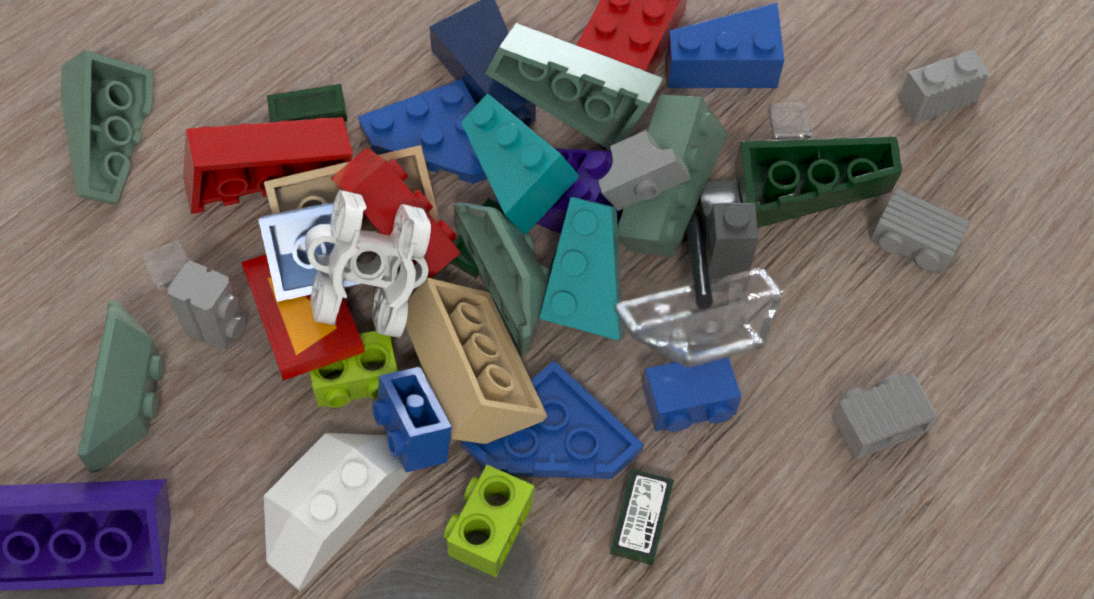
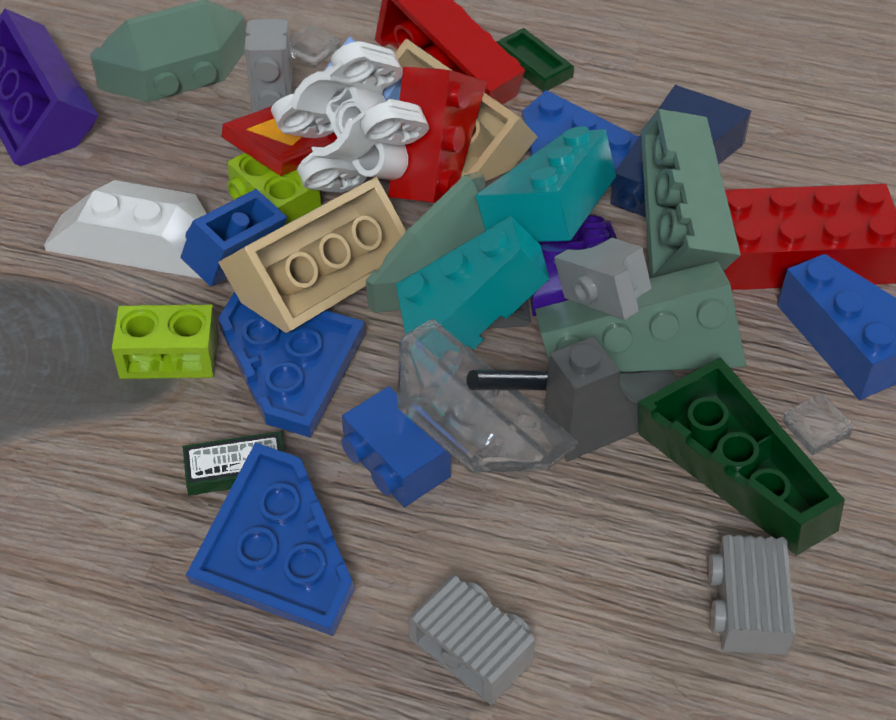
camera: 65 degrees right, 10 degrees down
none -> blue plate [186,442,355,636]

